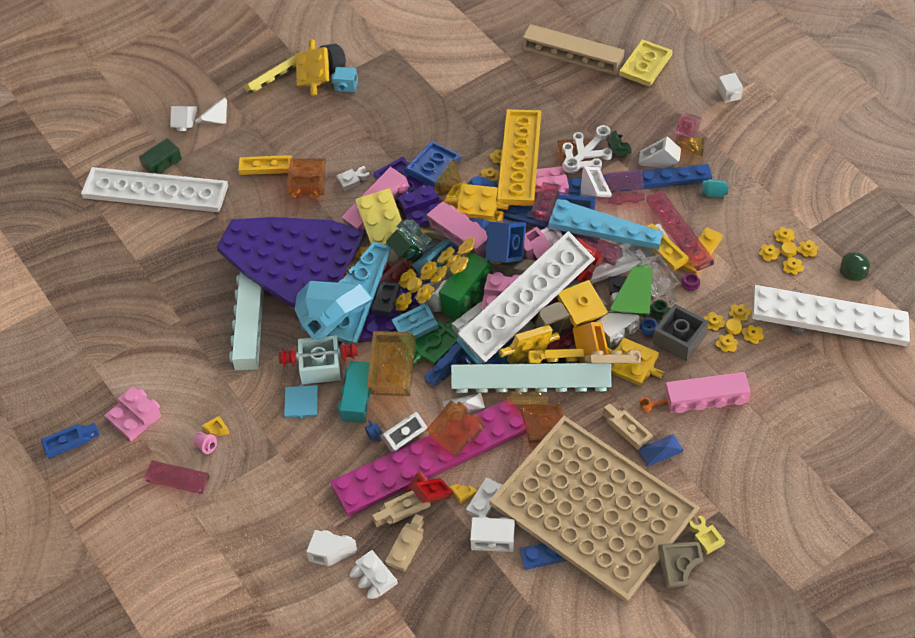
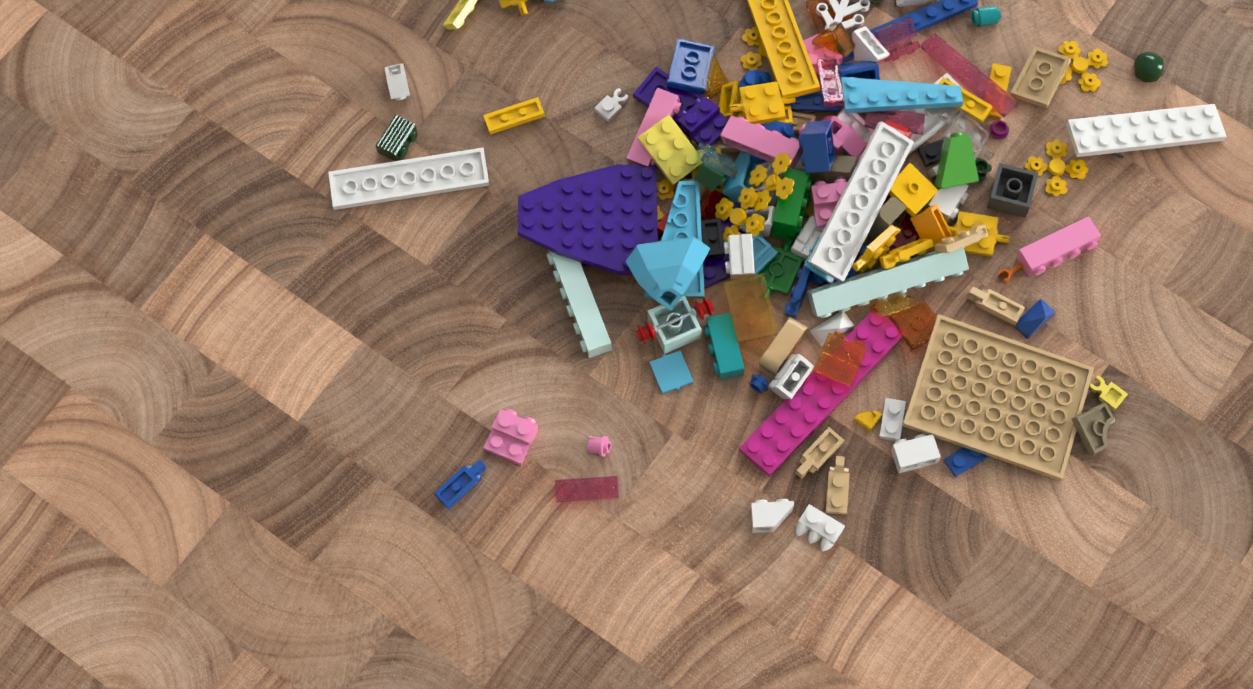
camera: 20 degrees left, 15 degrees up
white slope [195,98,227,124] -> none
yellow tile [202,416,230,436] -> none
clear orange plate [287,158,326,198] -> none
red plate [406,471,453,503] -> none
blue plate [640,318,658,336] -> none
none -> white brick [724,234,755,279]
none -> tan beam [759,317,808,375]
none -> clear orange slope [812,22,855,57]
none -> tan plate [1011,46,1071,108]

